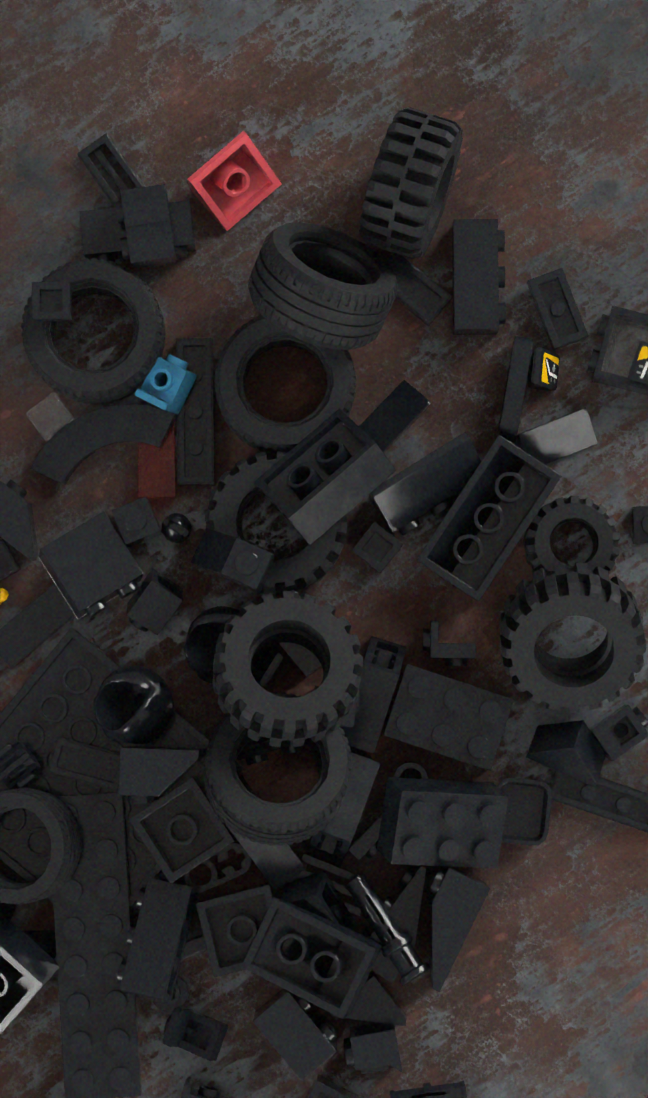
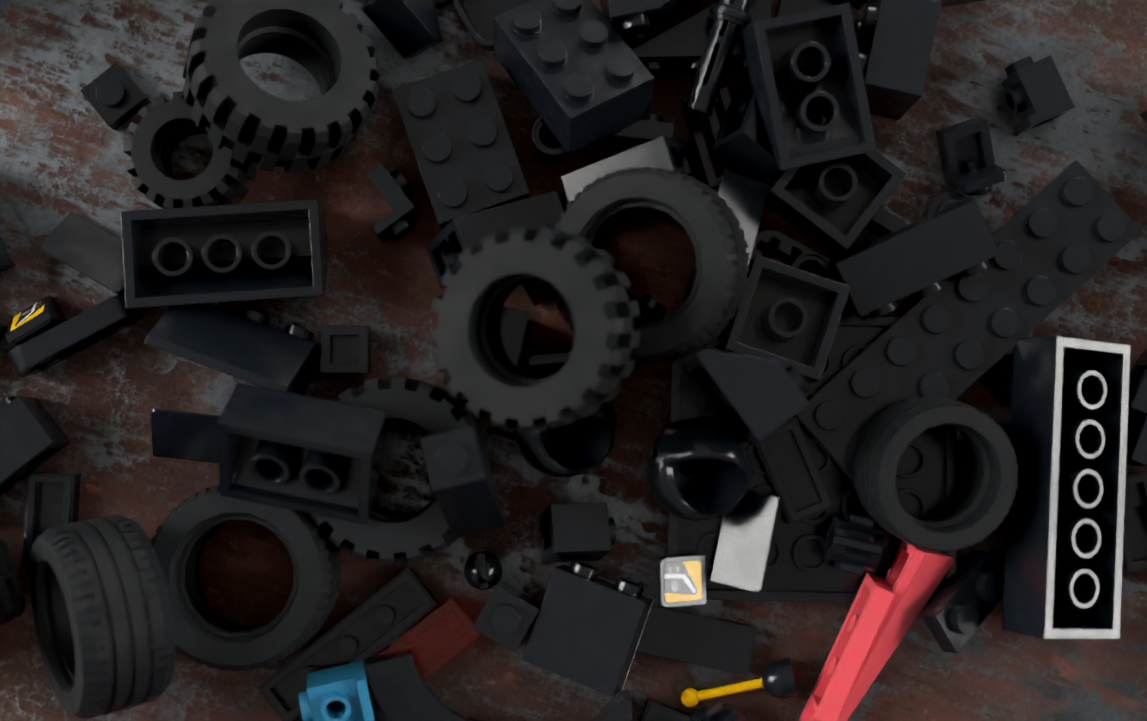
camera: 135 degrees left, 0 degrees up
none -> slope [657,555,707,607]
none -> slope [710,489,780,593]

